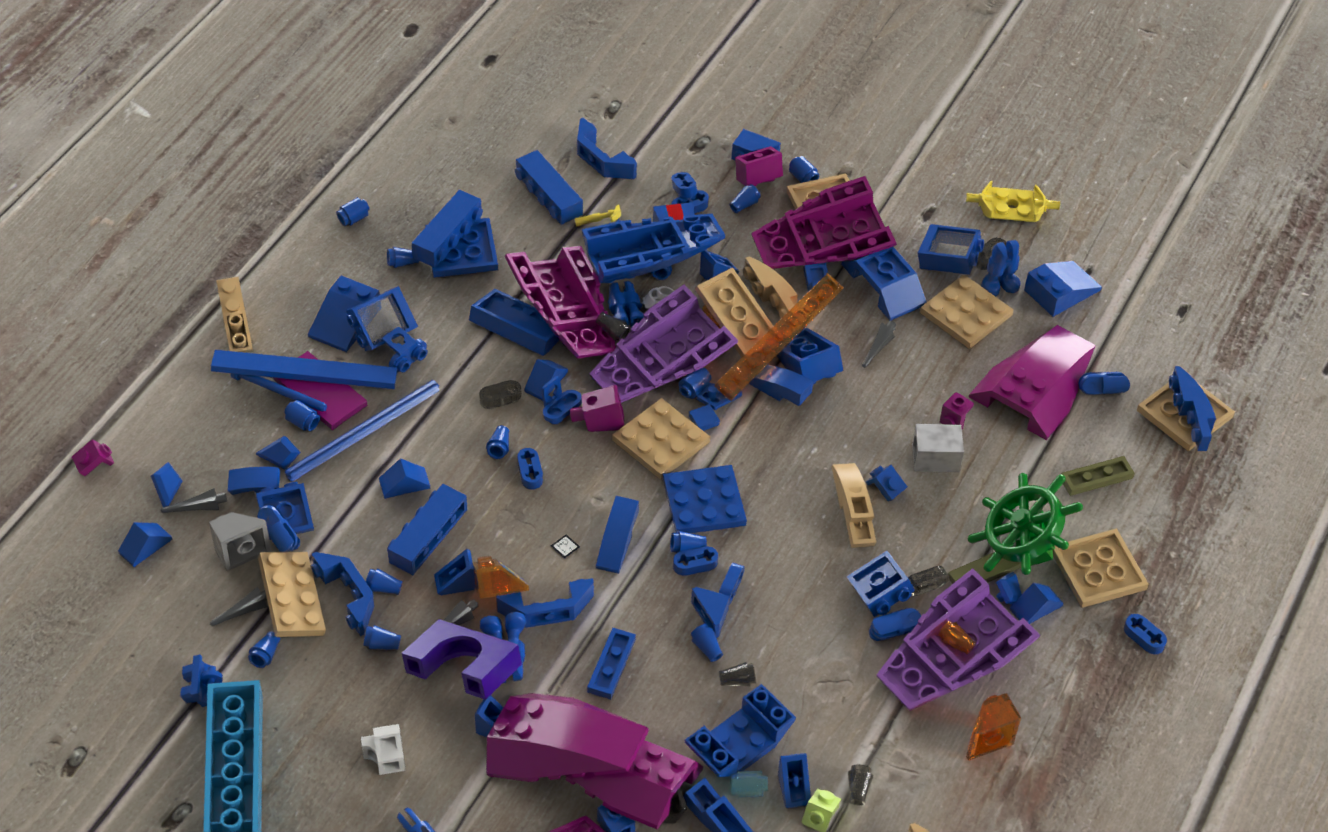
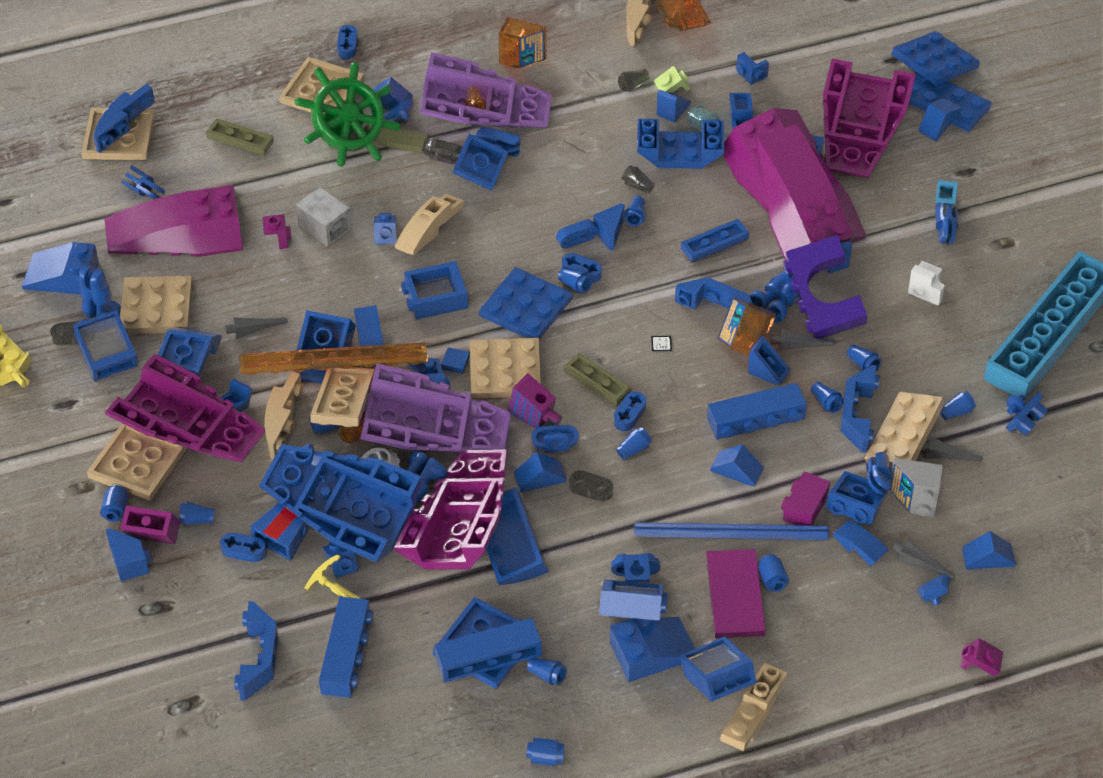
camera: 135 degrees left, 0 degrees up
blue tile [211,350,397,389] -> none
blue bar [231,373,327,412] -> none
blue piece [256,436,301,469] -> none
clear smoke cone [596,312,630,341] -> none
blue slope [596,496,639,574] -> none
blue beam [671,172,698,198] -> none
none -> blue window [401,261,468,320]
none -> olive tile [564,353,632,406]
none -> blue window [680,637,757,702]
none -> magenta brick [781,471,830,525]

